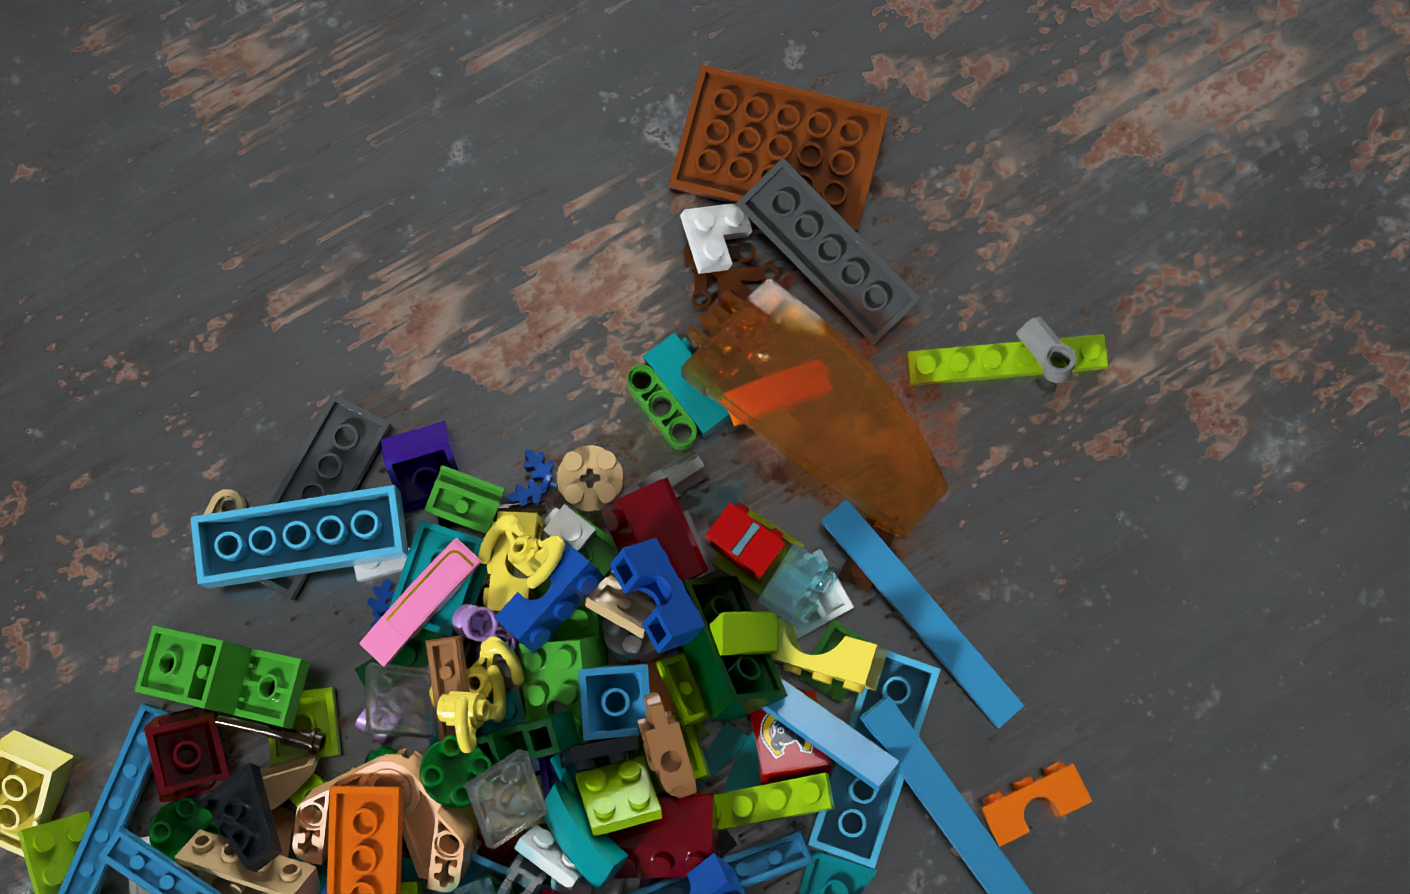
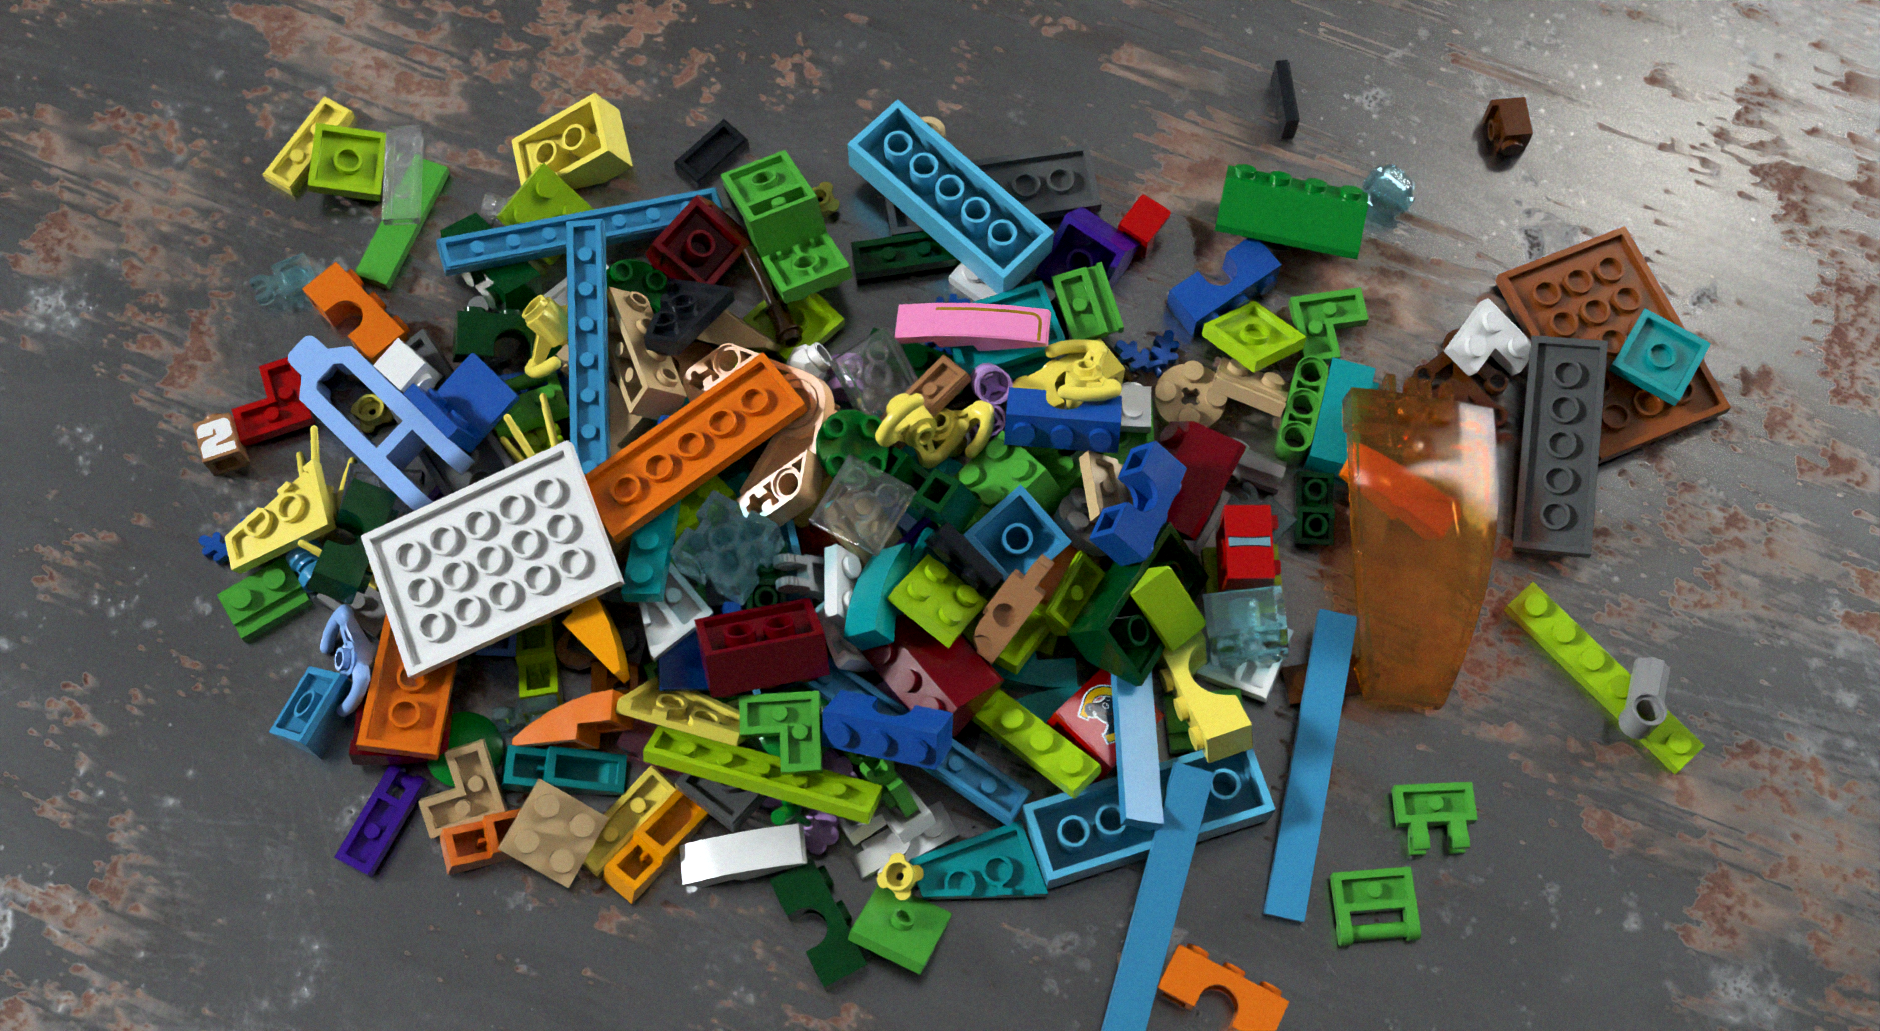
camera: 50 degrees right, 10 degrees down
none -> black tile [674,119,749,190]
none -> white rock [786,342,833,380]
none -> light yellow plate [812,181,840,218]
none -> dark green plate [851,231,961,280]
none -> red panel [1118,193,1171,259]
none -> blue arch [1166,238,1281,337]
none -> lime plate [1202,301,1307,373]
none -> tan plate [1211,357,1290,418]
none -> green slope [1215,164,1368,260]
none -> black tile [1271,60,1300,139]
none -> bright green plate [1288,287,1369,364]
none -> dark green slope [1294,471,1335,546]
none -> bright green plate [1330,866,1421,946]
none -> clear light blue head [1361,163,1416,217]
none -> bright green plate [1391,782,1478,856]
none -> reddish brown brick [1483,97,1533,155]
none -> teal plate [1608,308,1711,406]

